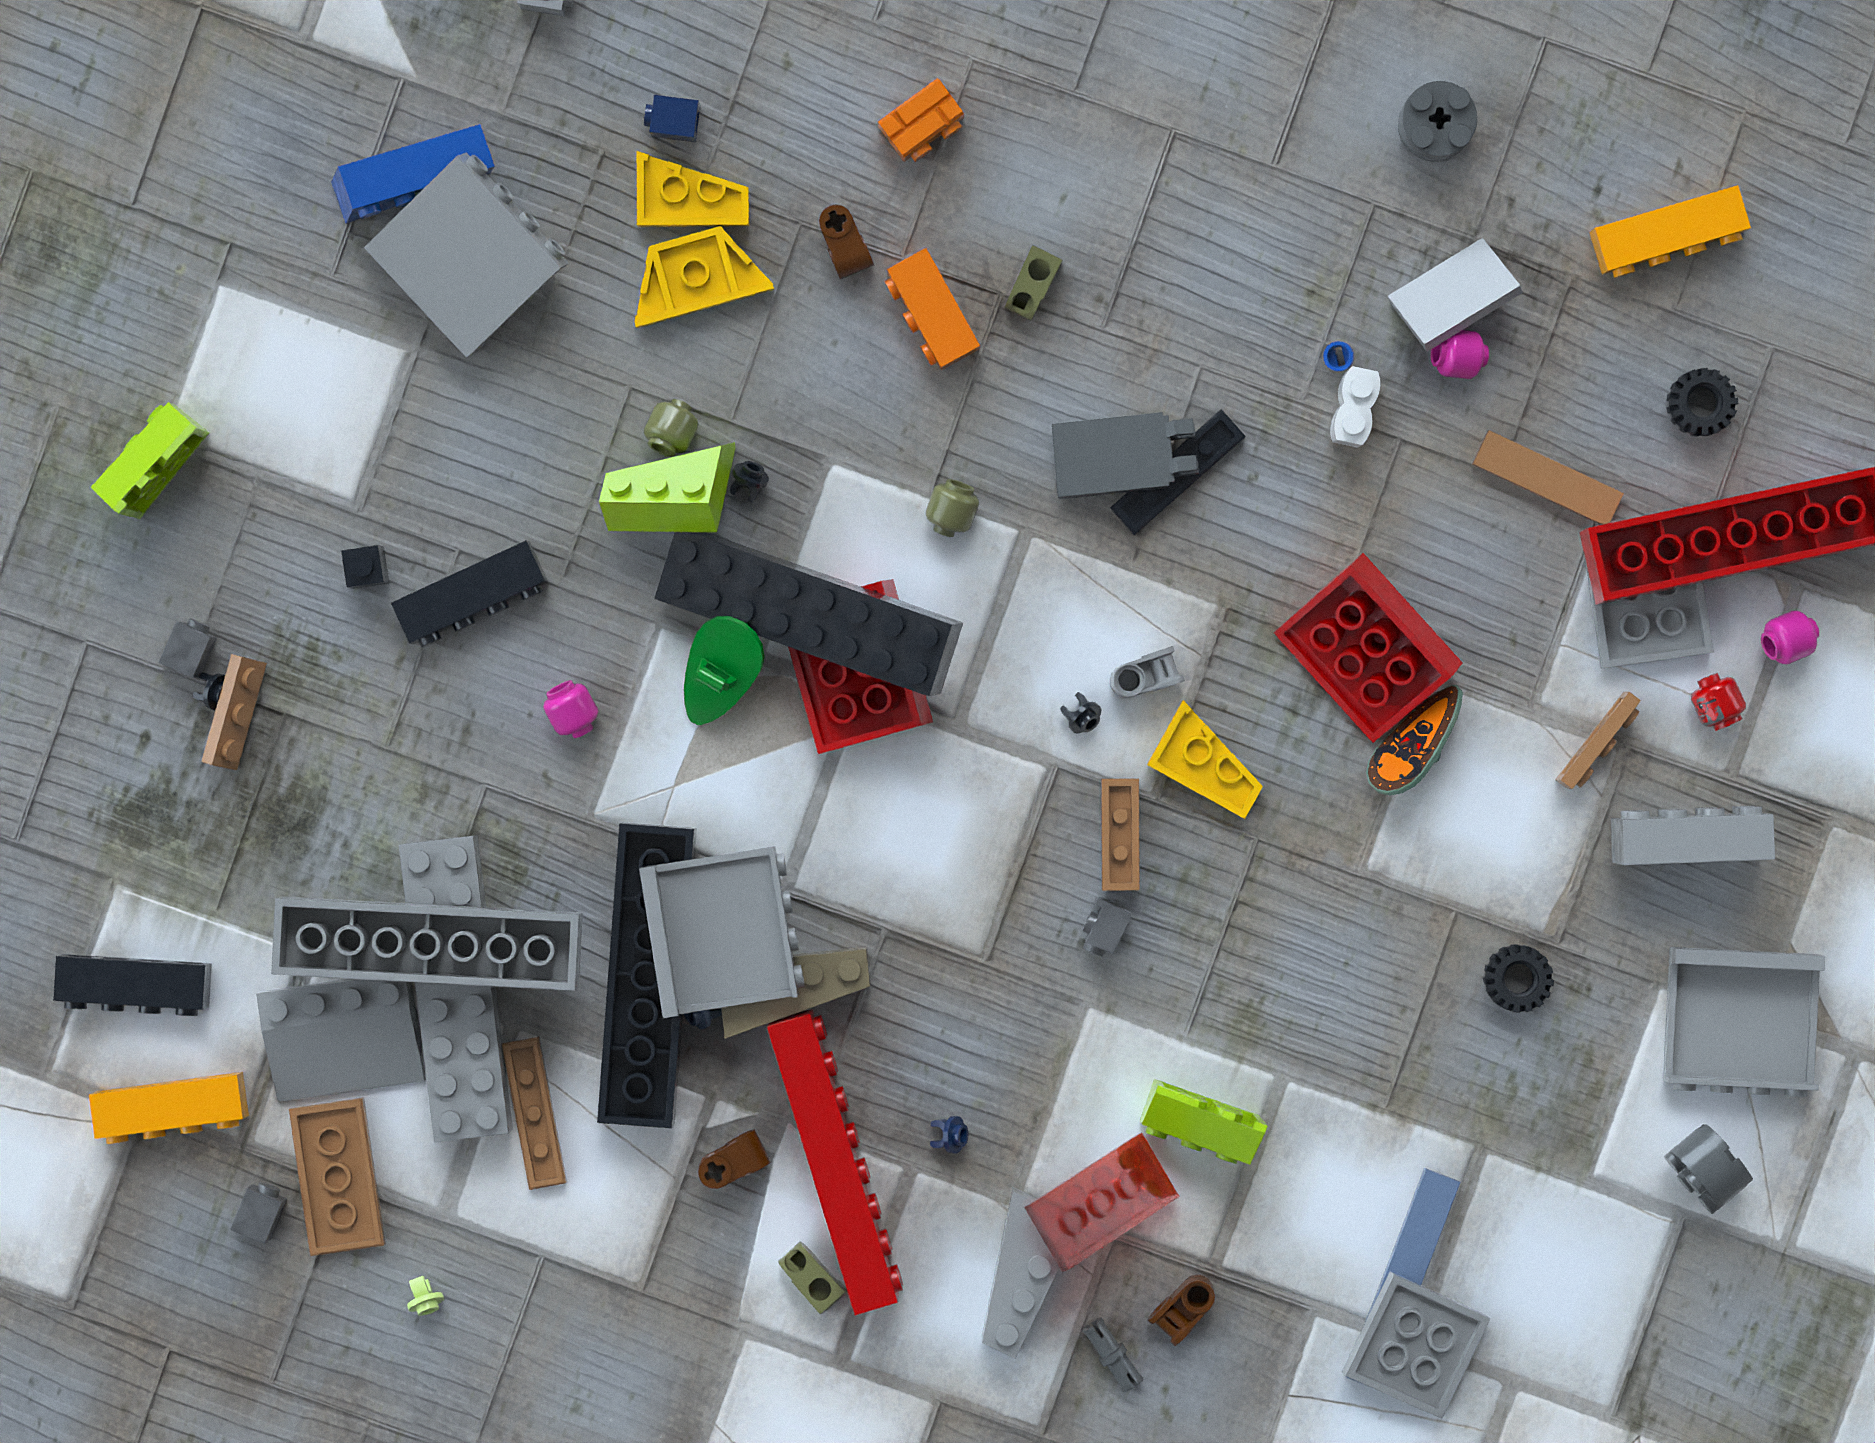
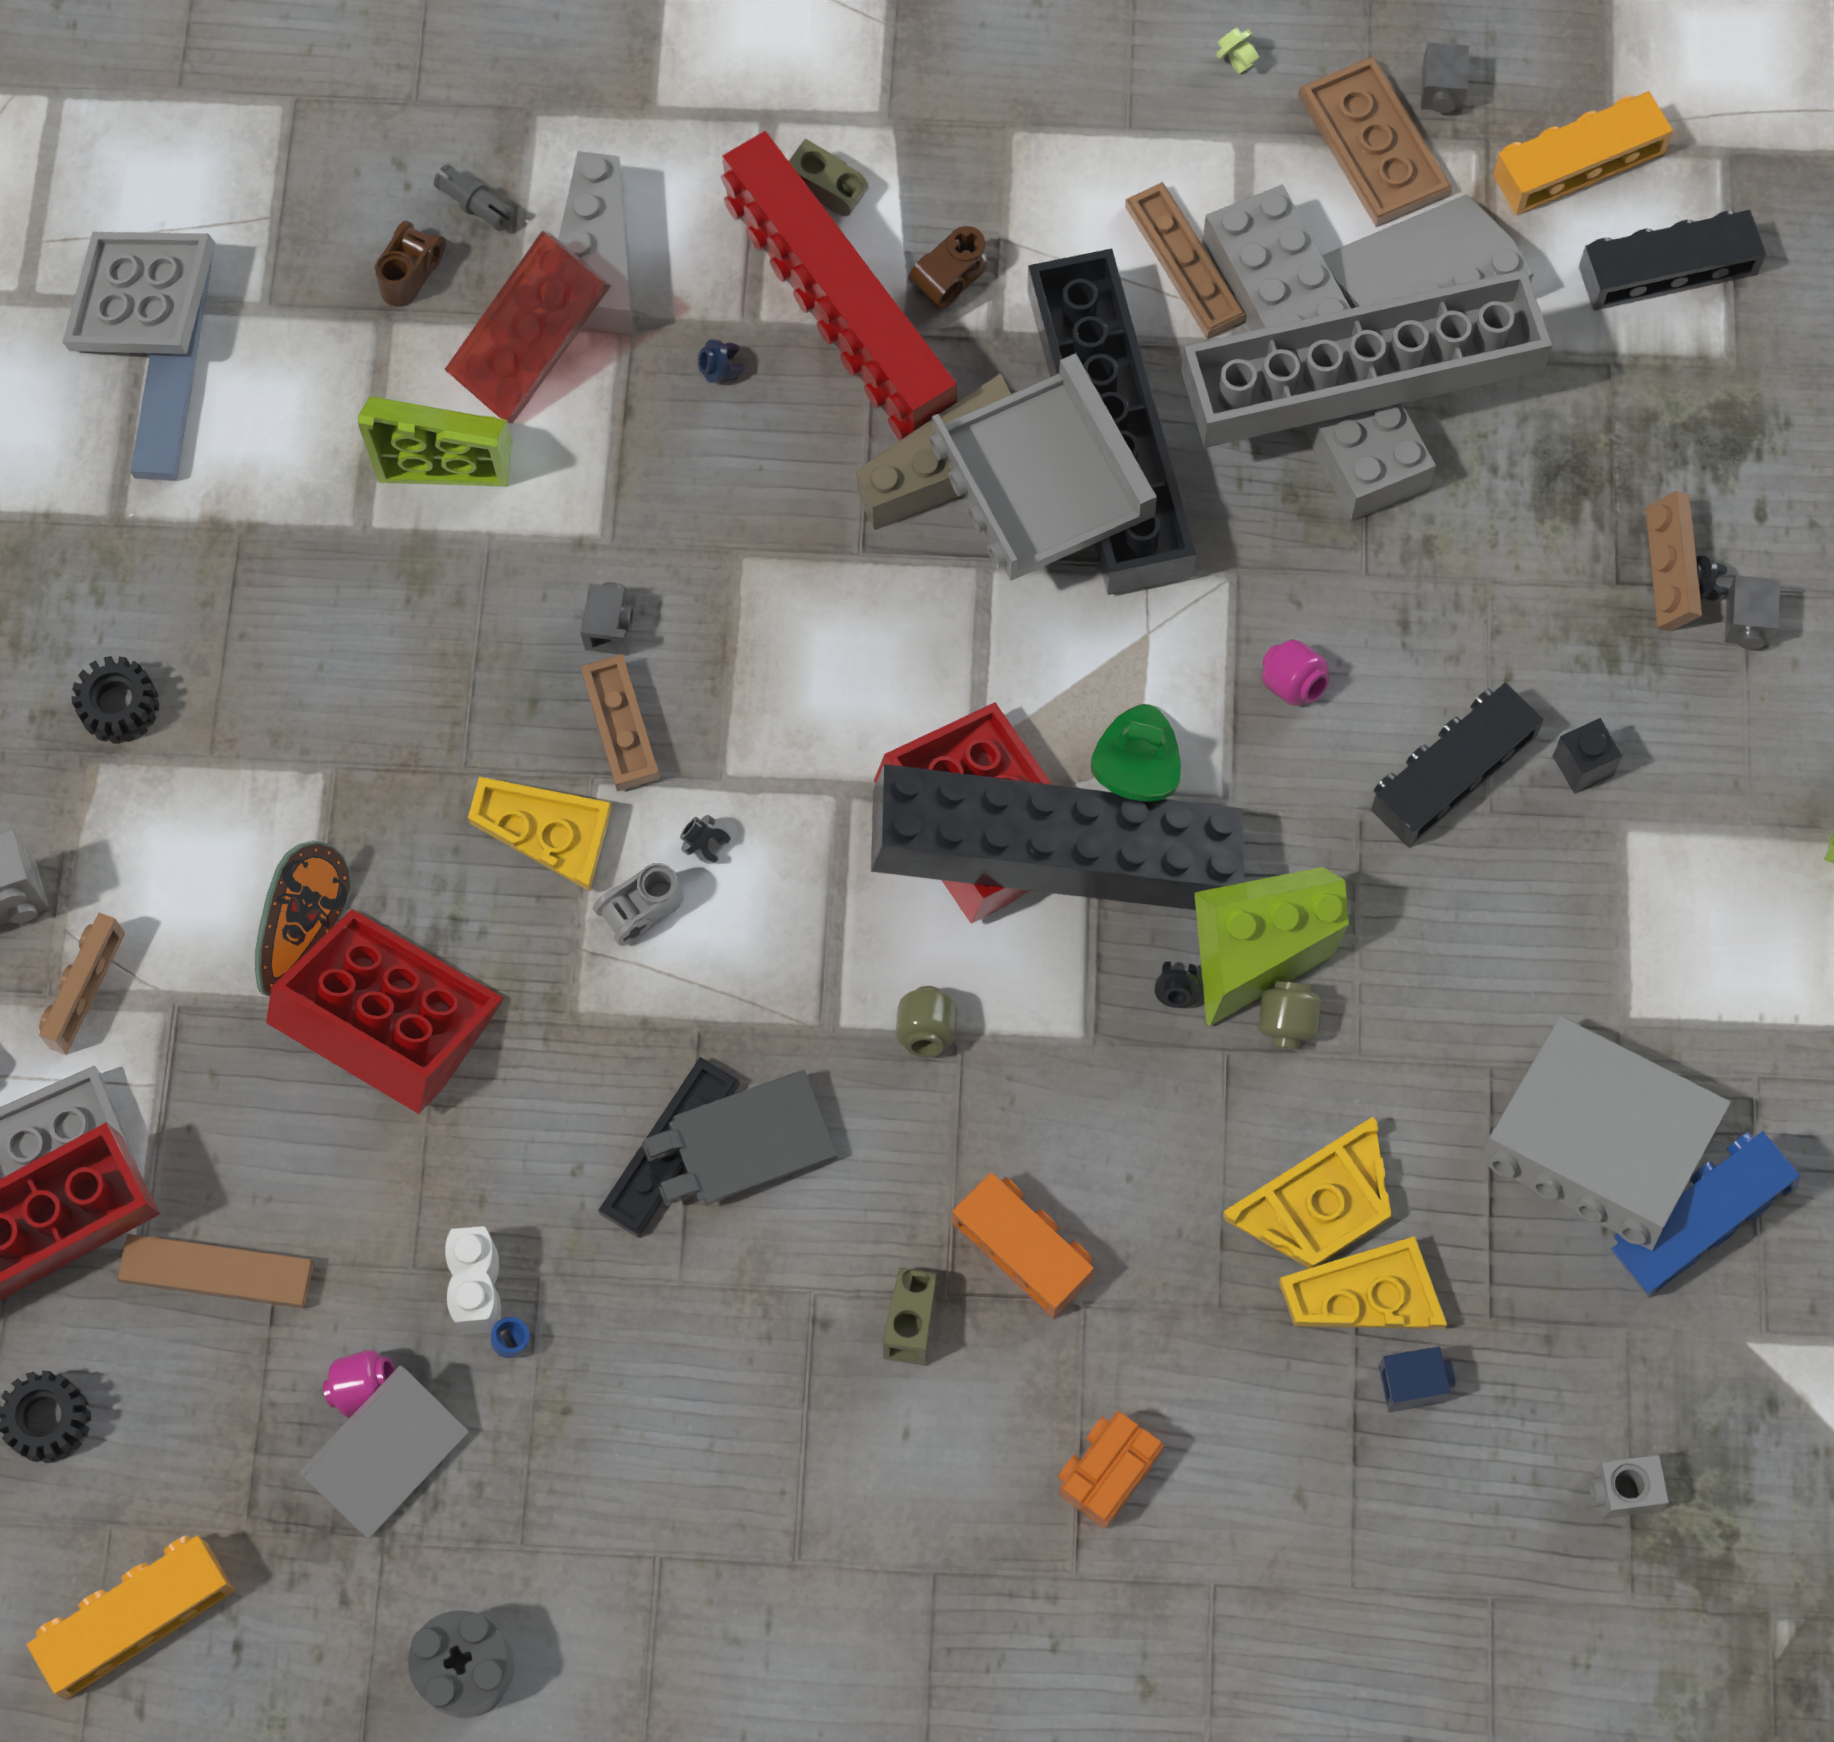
camera: 160 degrees right, 20 degrees down
reddish brown piece [819,204,874,280] -> none

